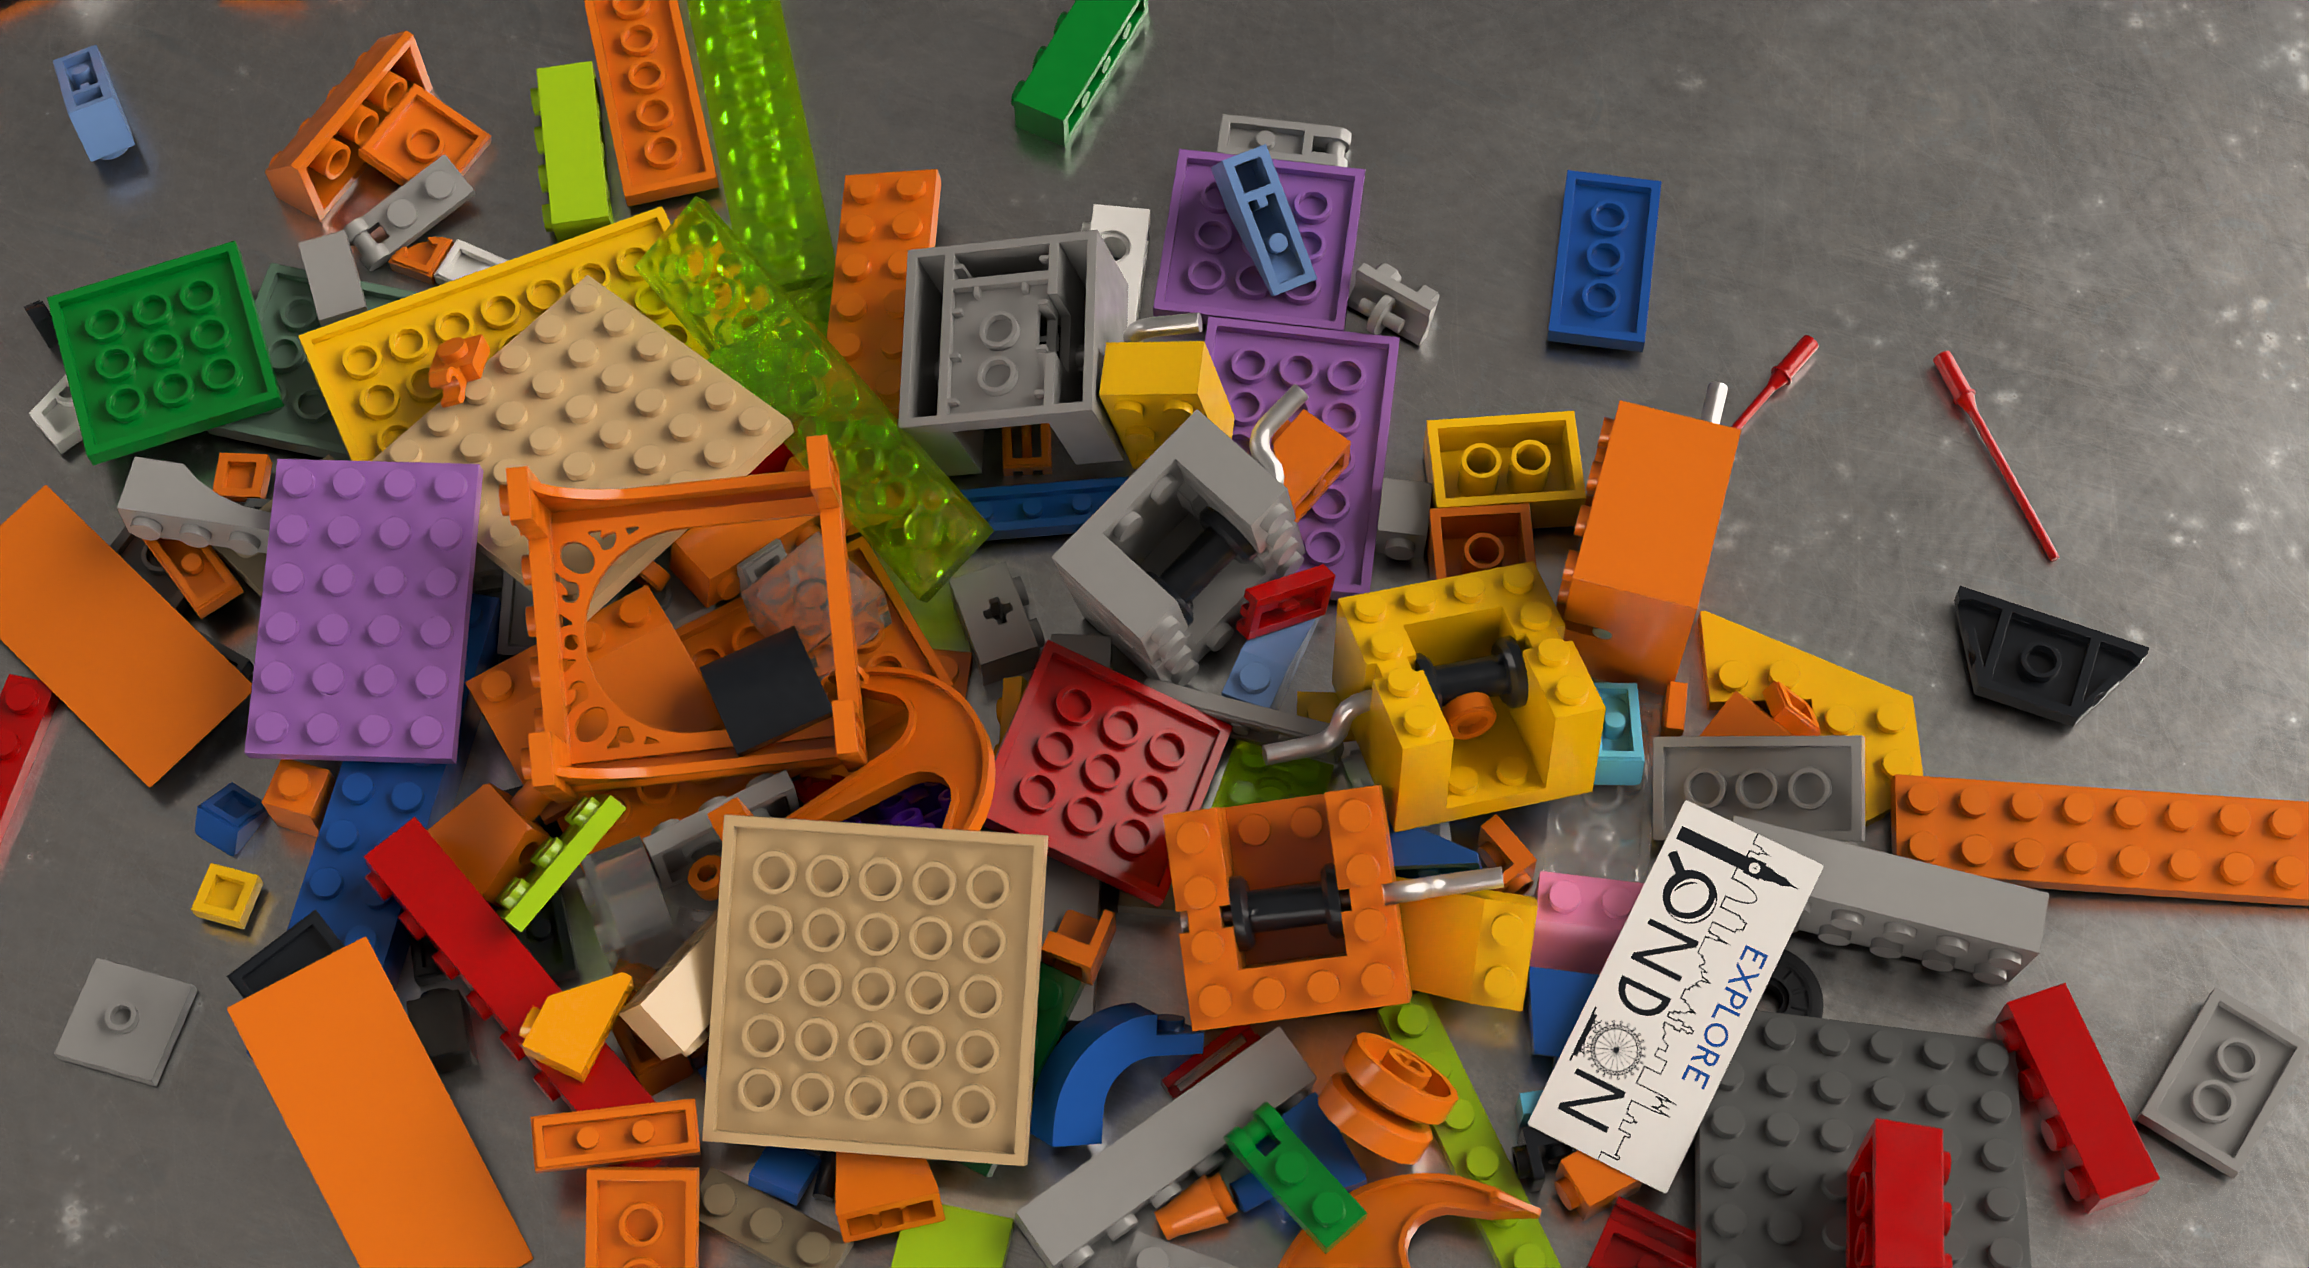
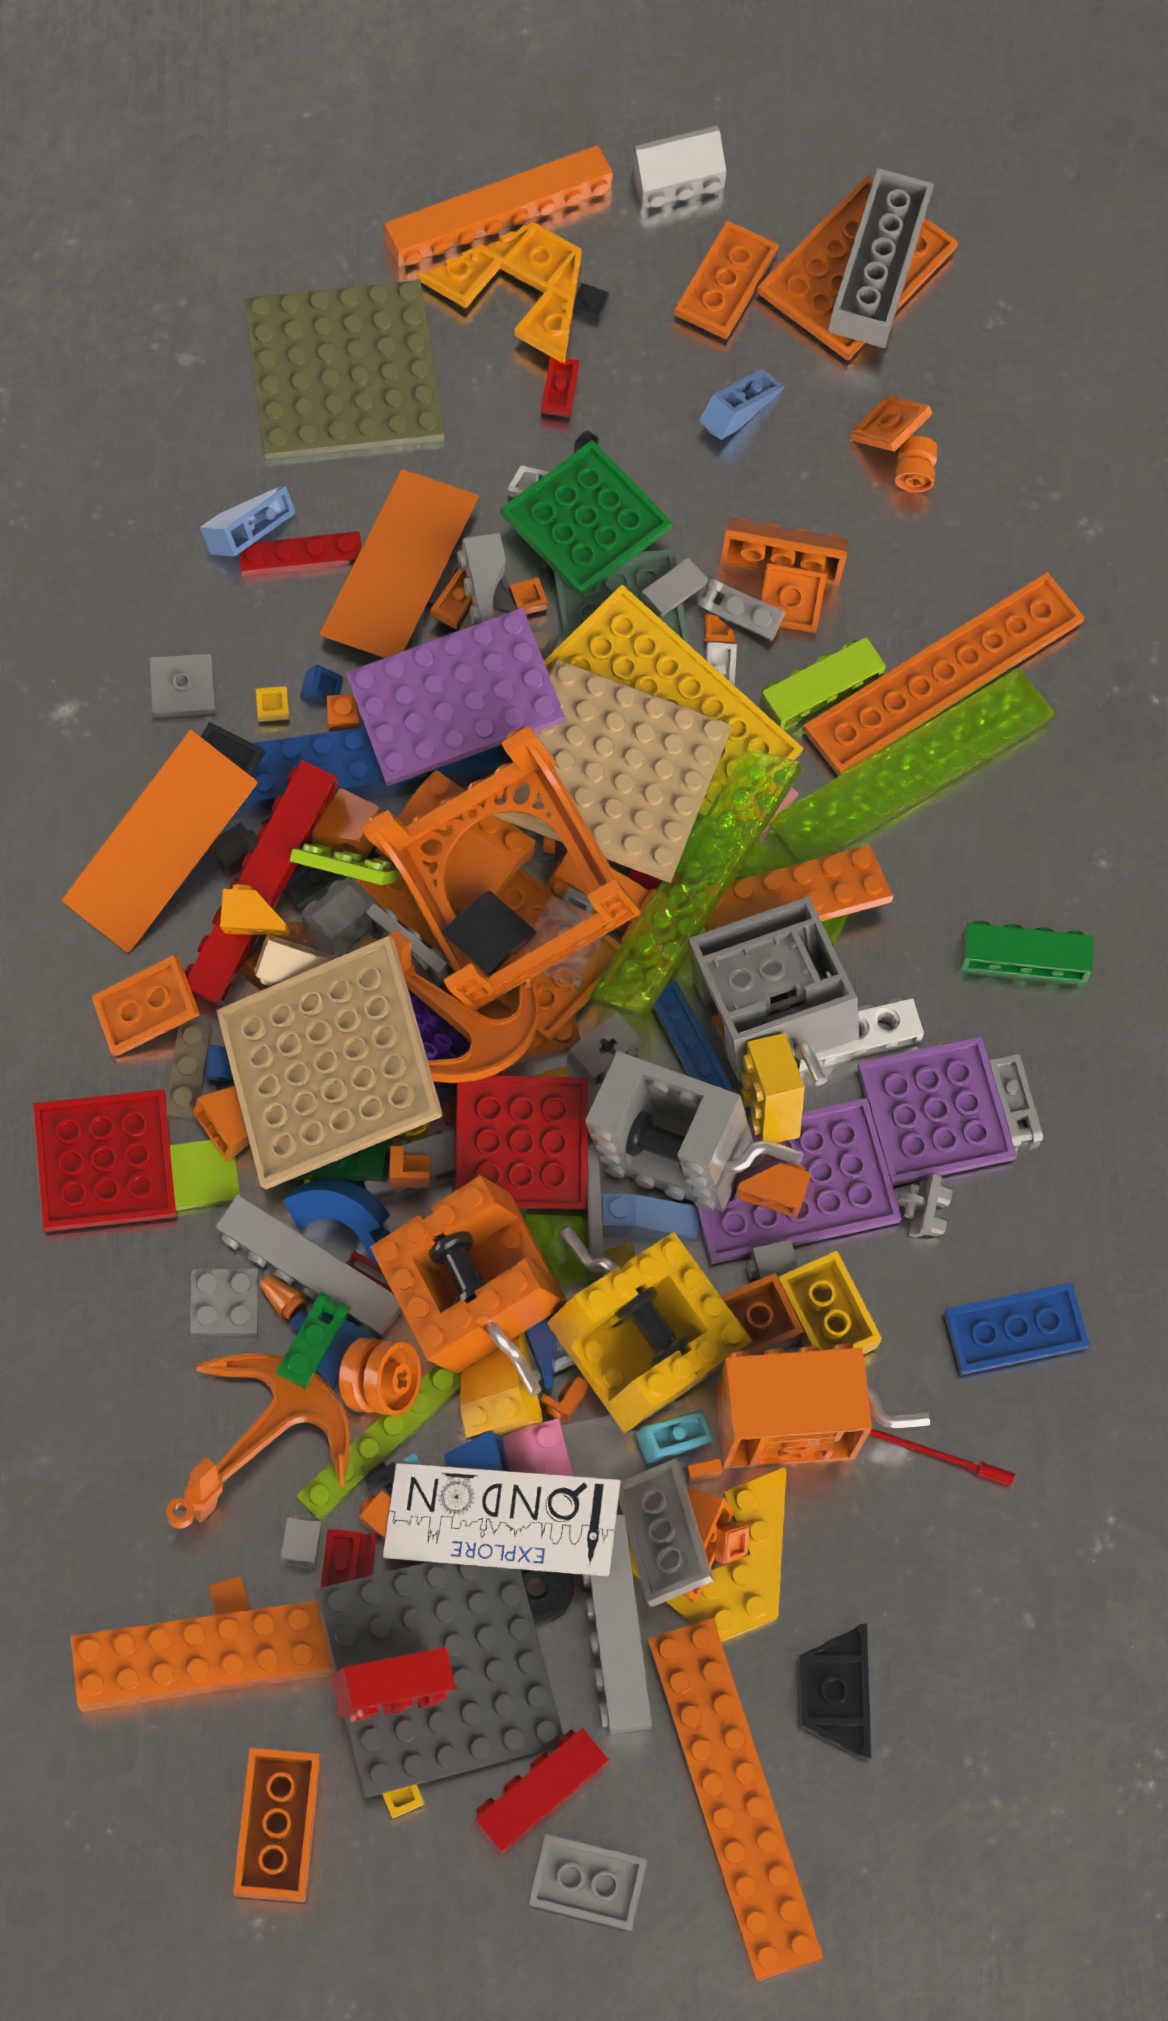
camera: 60 degrees right, 5 degrees up
orange plate [428,334,490,408] -> none
orange tile [530,1098,701,1174] -> none
medium blue slope [1211,144,1317,297] -> none
red tile [1236,564,1336,640] -> none
orange tile [1442,692,1497,740] -> none
red piece [1933,350,2060,562] -> none

